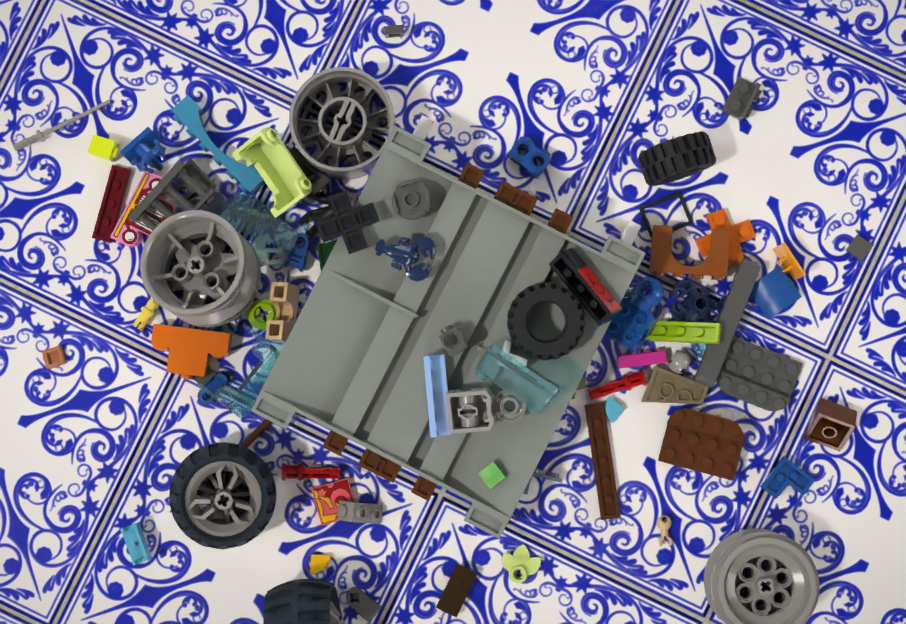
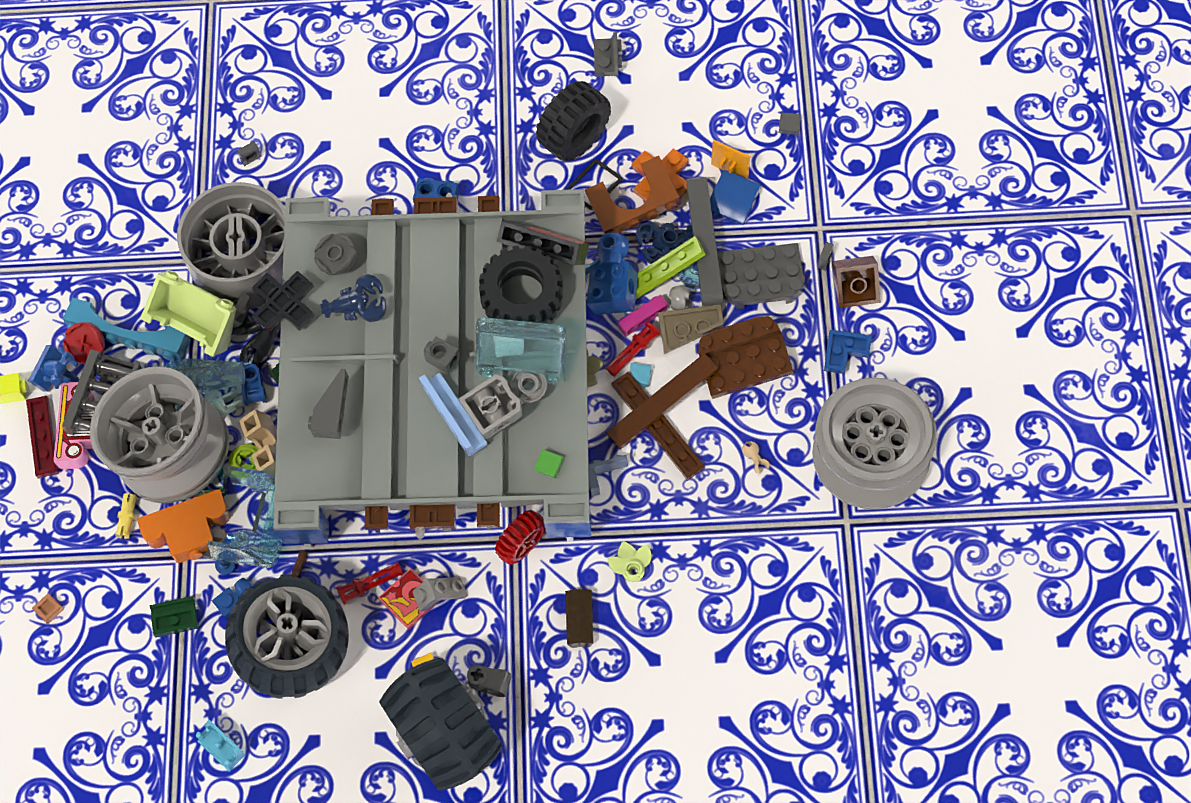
camera: 25 degrees left, 20 degrees down
none -> red tile [63,322,105,364]
none -> dark green plate [149,596,199,638]
none -> blue plate [211,578,254,619]
none -> dark grey slope [308,369,349,439]
none -> red gear [495,509,546,565]
none -> reddish brown tile [606,353,719,450]
none -> dark grey tile [818,242,834,271]

